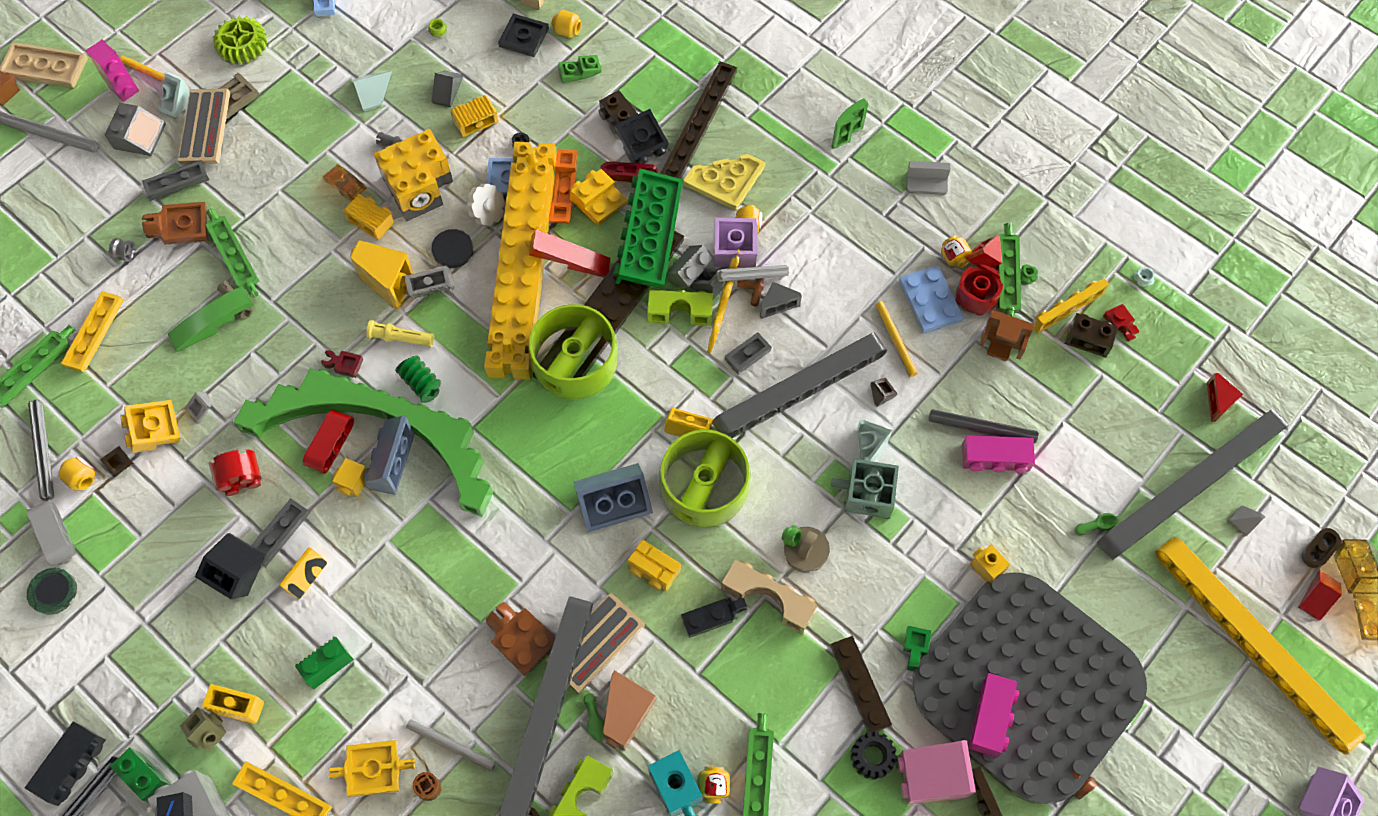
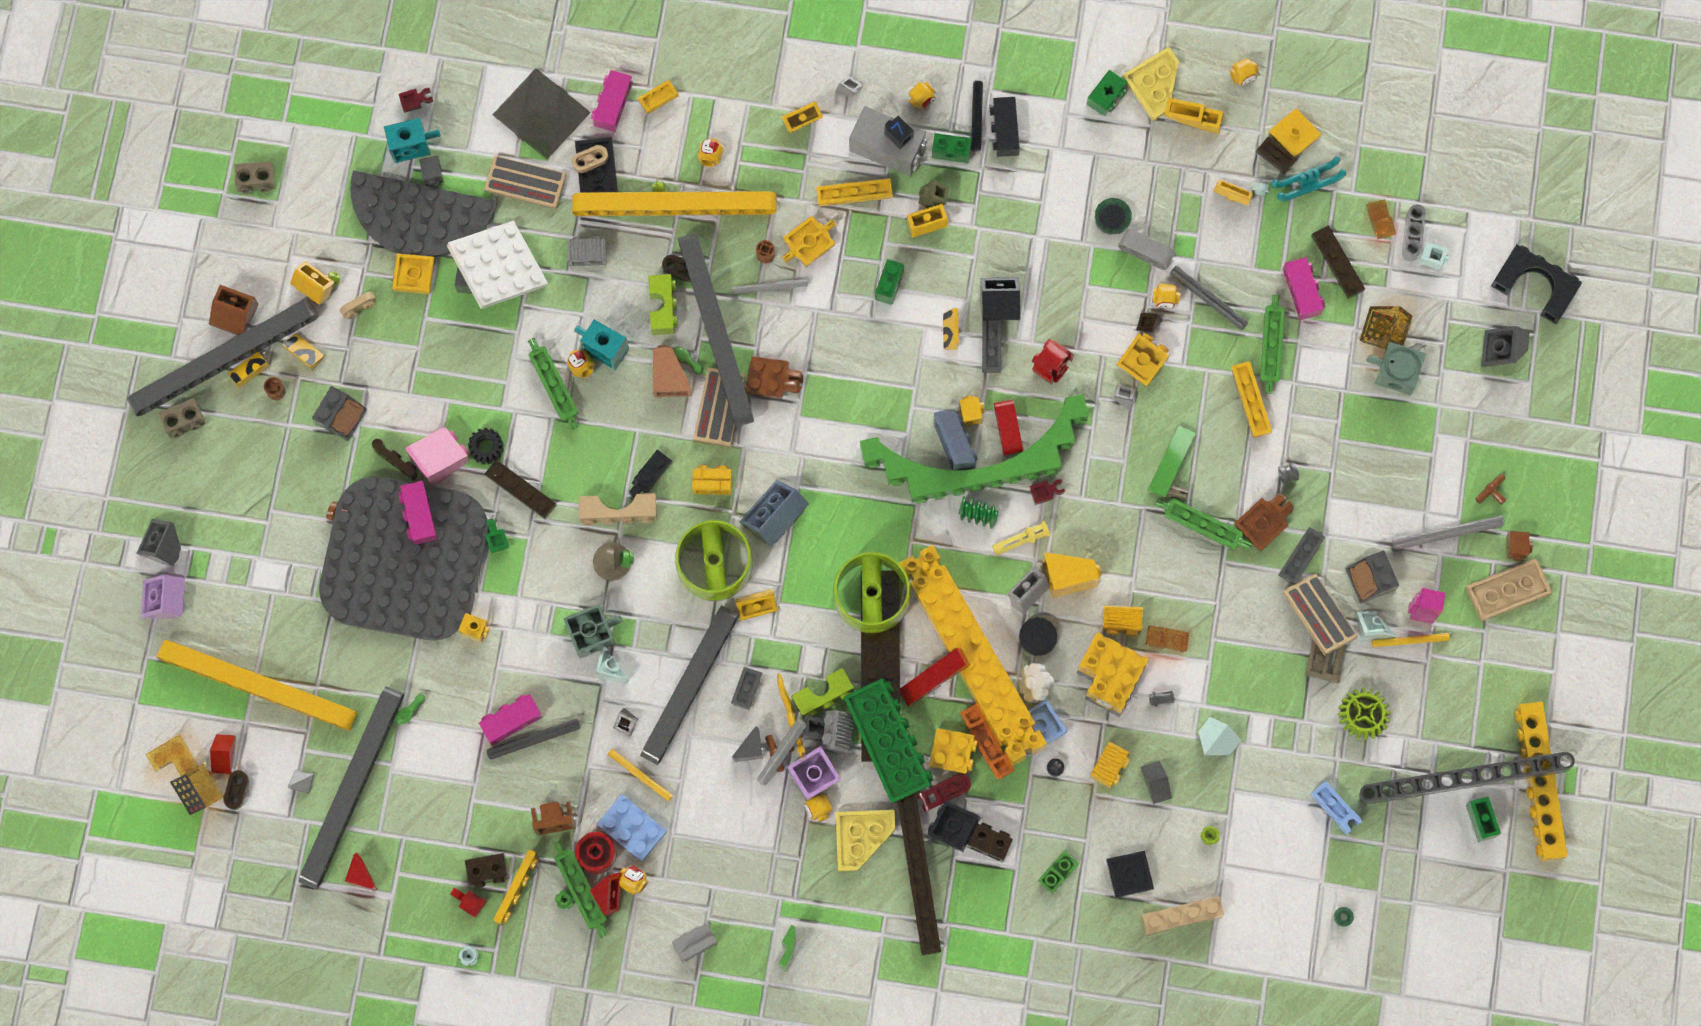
camera: 150 degrees right, 10 degrees up
yellow head [552,10,581,38] -> none

